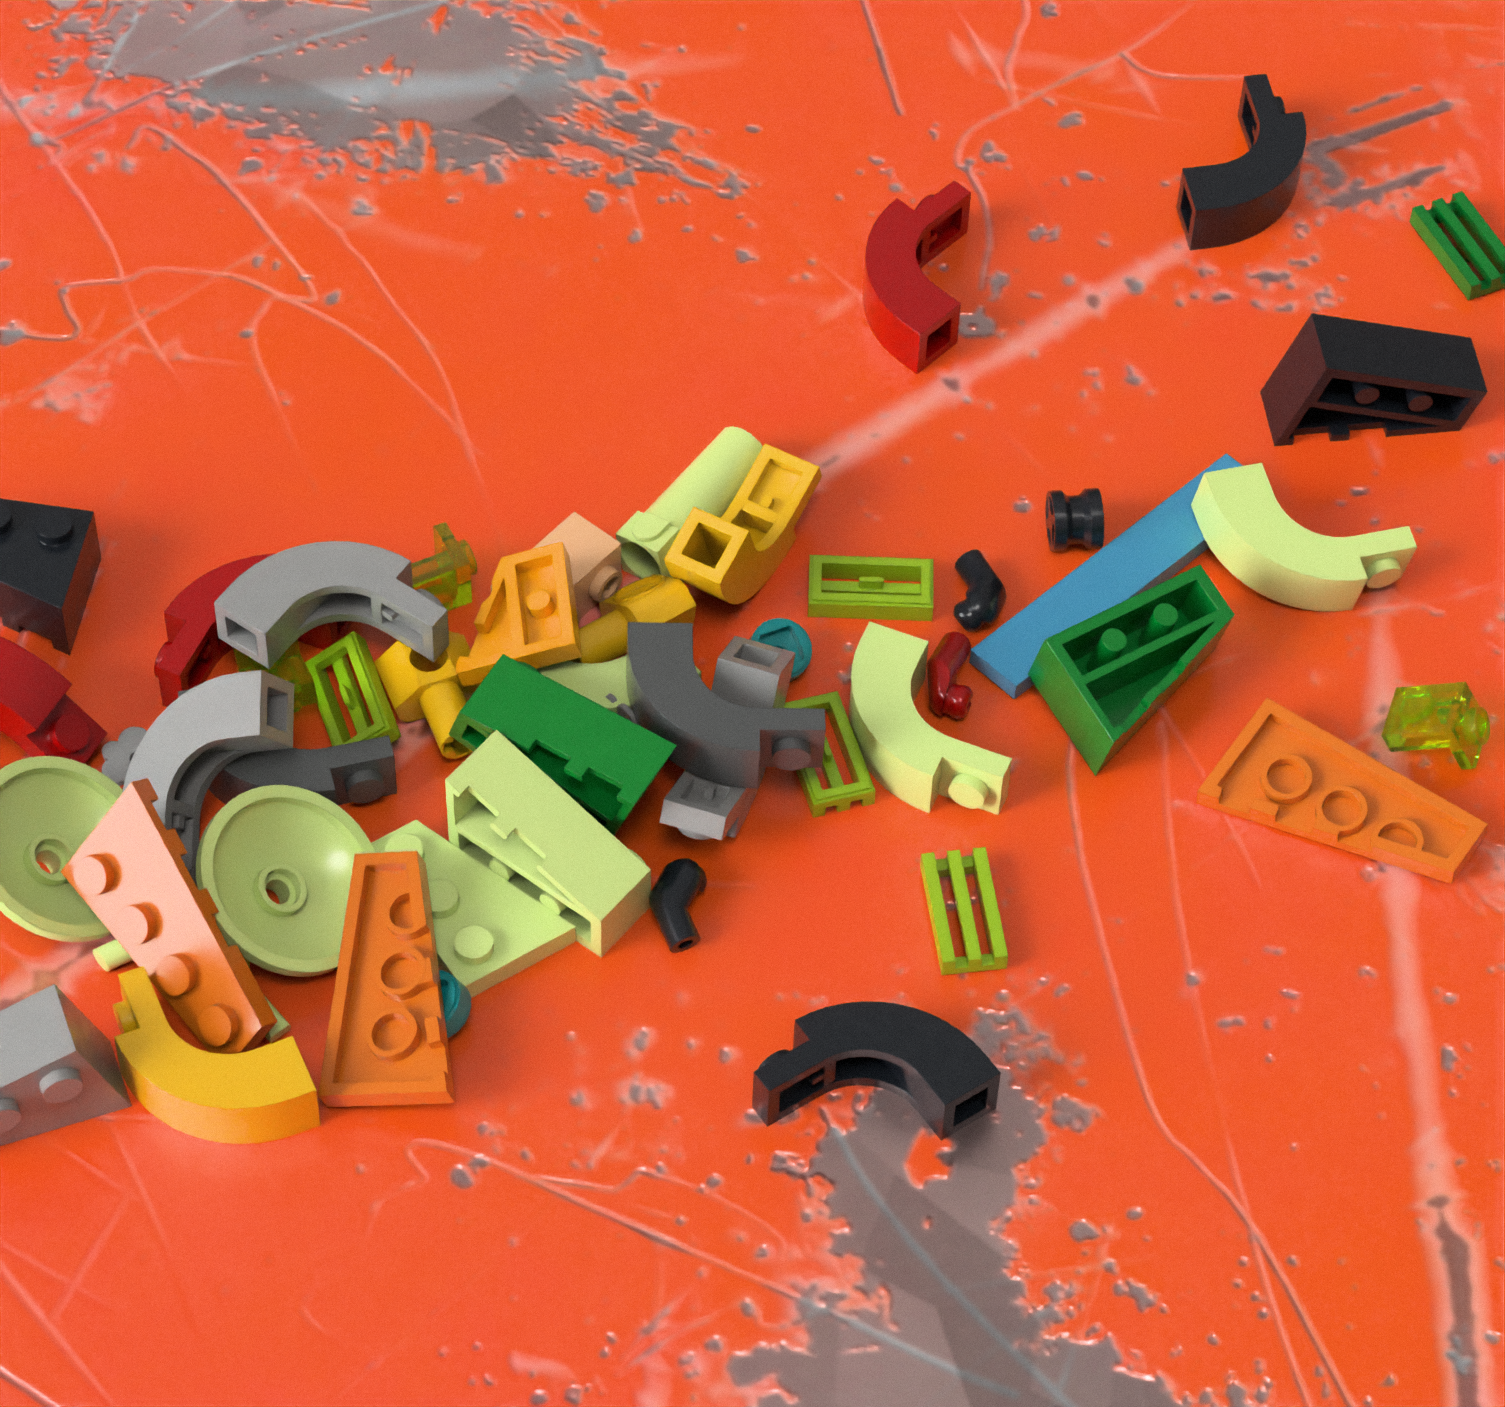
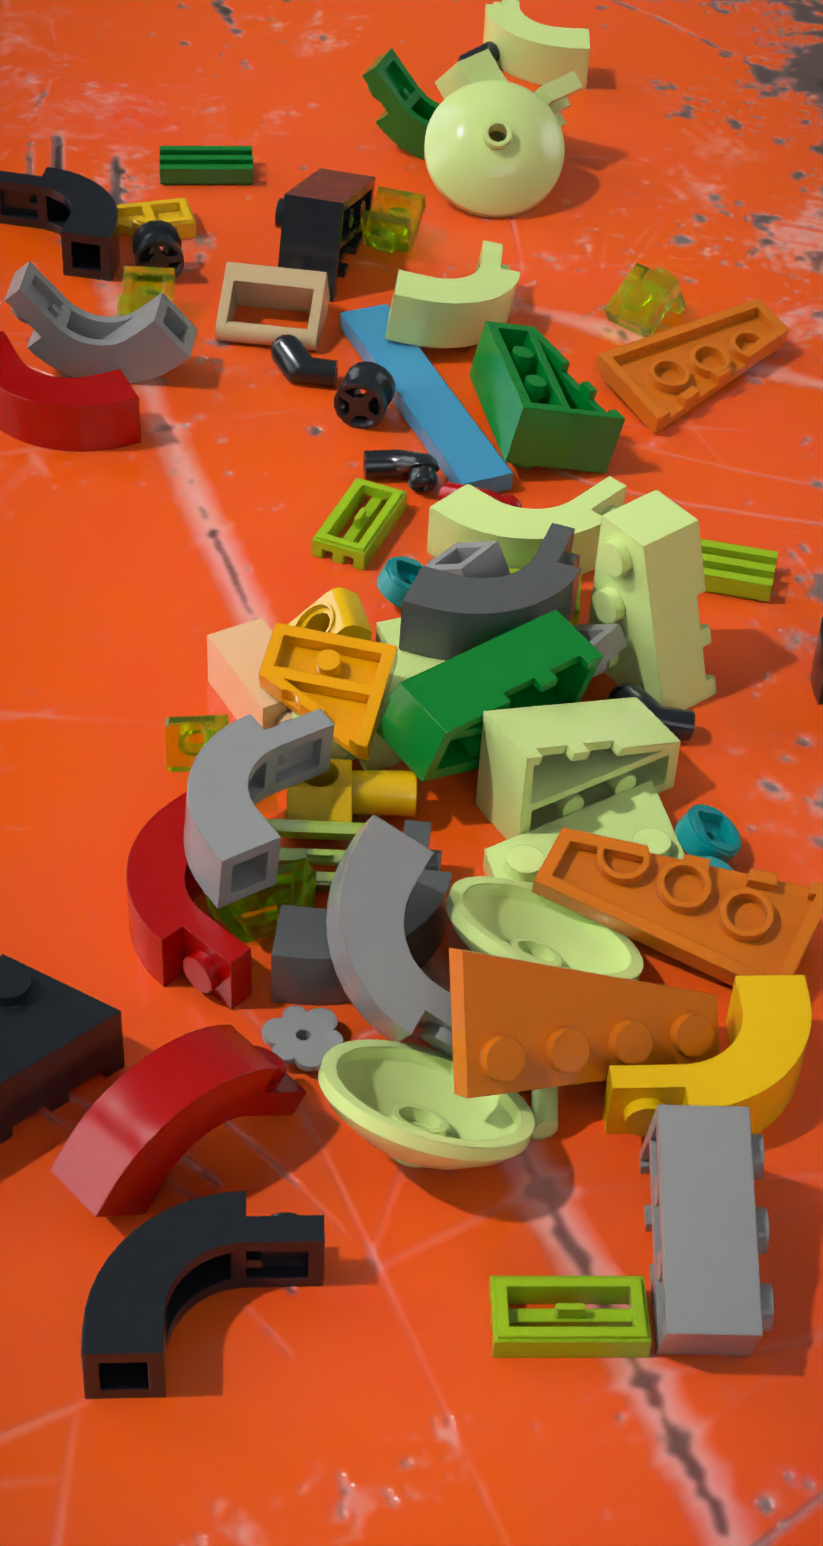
camera: 70 degrees left, 10 degrees down
yellowish green piece [616,426,763,579] -> none
yellow arch [664,443,822,604] -> none
none -> light grey arch [4,261,197,384]
none -> yellow tile [116,198,197,239]
none -> clear neon green bracket [117,266,176,316]
none -> black wheel [132,220,184,284]
none -> tan tile [215,262,330,351]
none -> black arm [271,334,338,387]
none -> clear neon green bracket [360,186,426,254]
none -> yellowish green wedge [588,490,717,709]
none -> teal tile [675,804,741,864]

